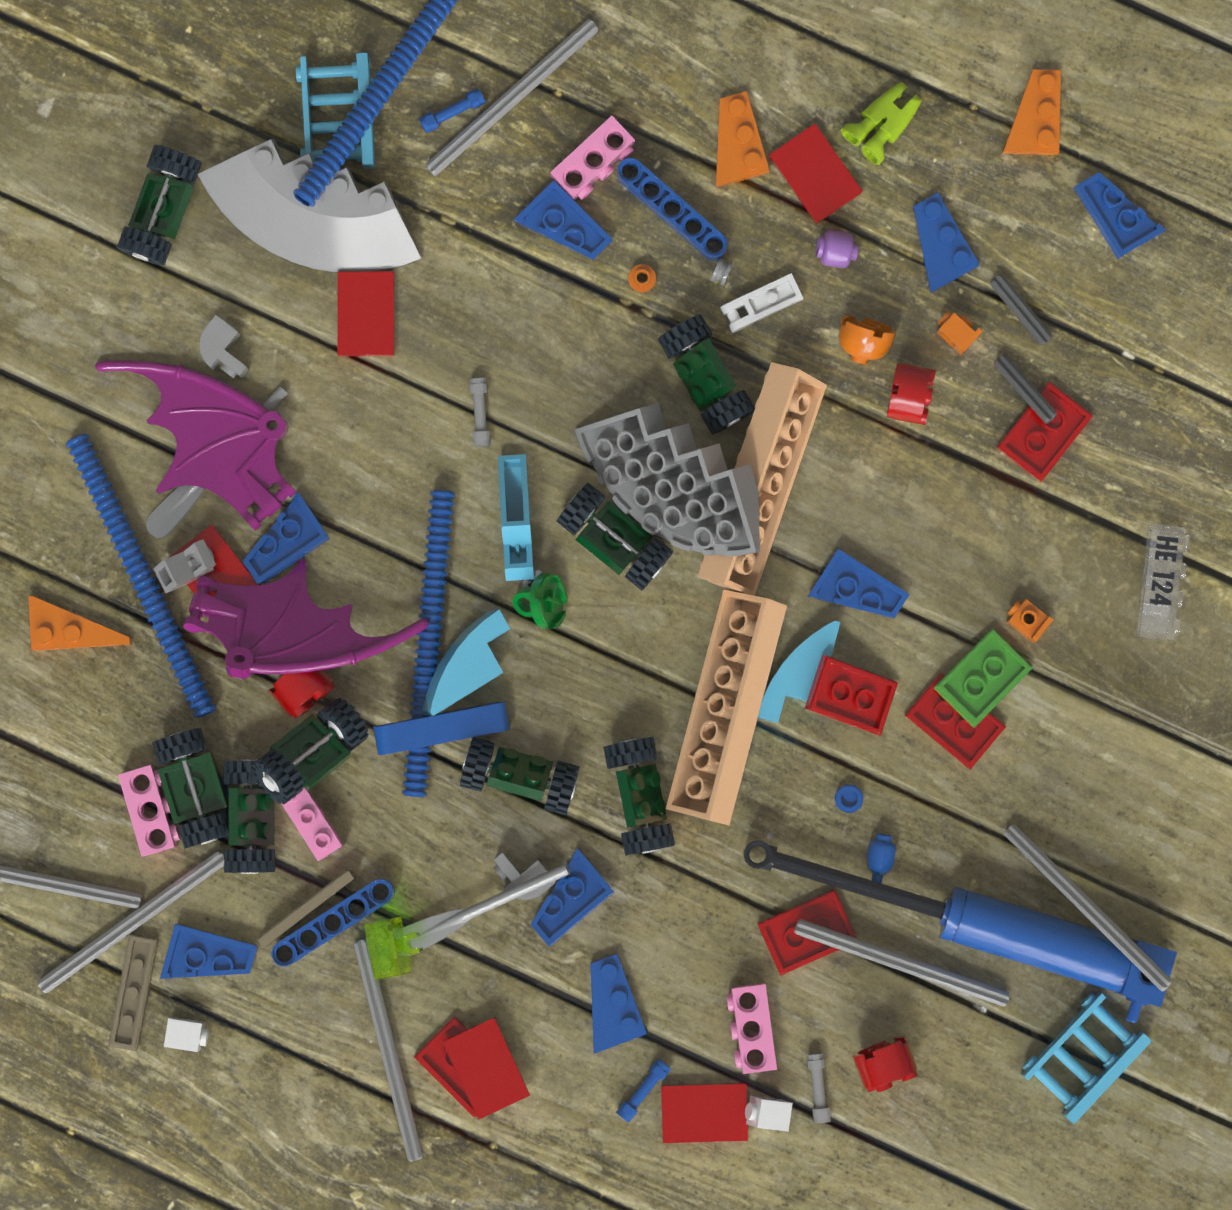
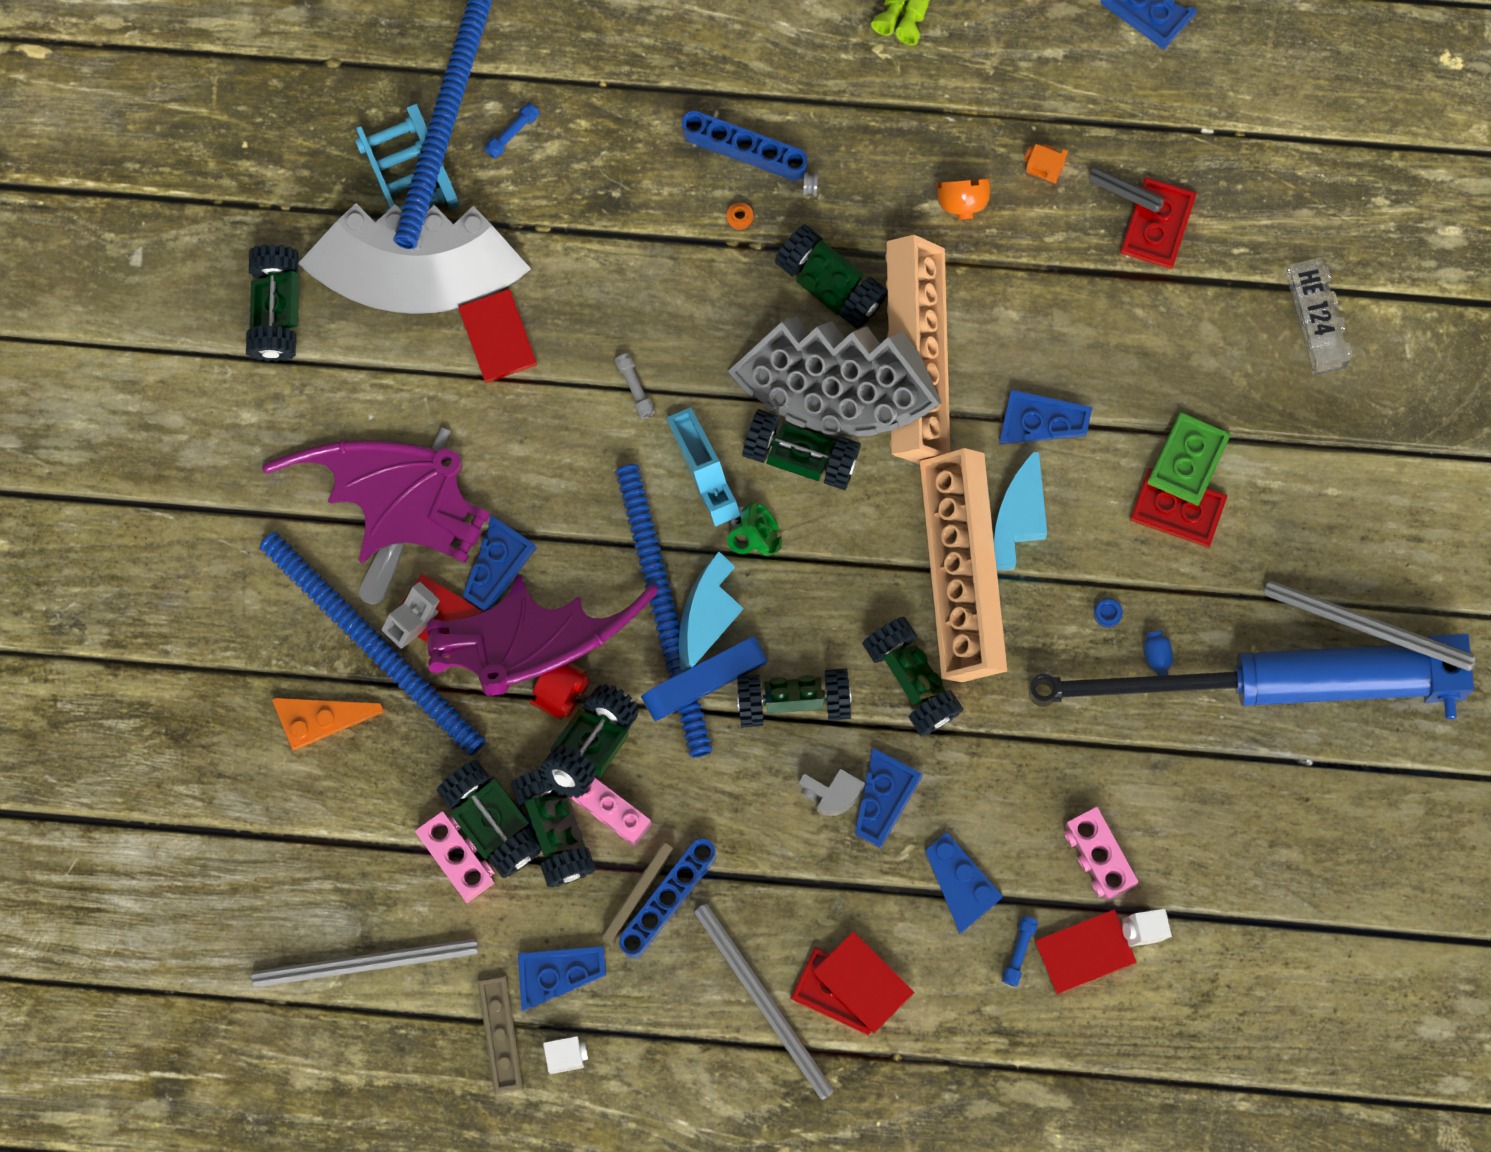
camera: 15 degrees left, 10 degrees down
light grey axle [37,851,224,993] -> none
light grey brick [199,315,249,379] -> none
clear neon green brick [364,916,423,980] -> none
light grey piece [392,864,570,957] -> none
light grey axle [426,19,598,176] -> none
blue wing [514,180,613,260] -> none
bright pink brick [550,116,635,201] -> none
orange wing [716,91,770,188] -> none
white plate [720,273,804,333] -> none
red tile [757,889,856,976] -> none
red tile [769,124,863,225] -> none
light grey axle [794,919,1010,1007] -> none
red tile [804,655,898,736] -> none
light grey bar [806,1053,831,1123] -> none
medium lavender head [816,229,858,269] -> none
red brick [852,1036,918,1092] -> none
red brick [887,363,936,425] -> none
blue wing [913,193,979,294] -> none
dark grey axle [990,274,1052,345] -> none
orange brick [1006,599,1053,643] -> none
medium azure fence [1021,992,1152,1124] -> none

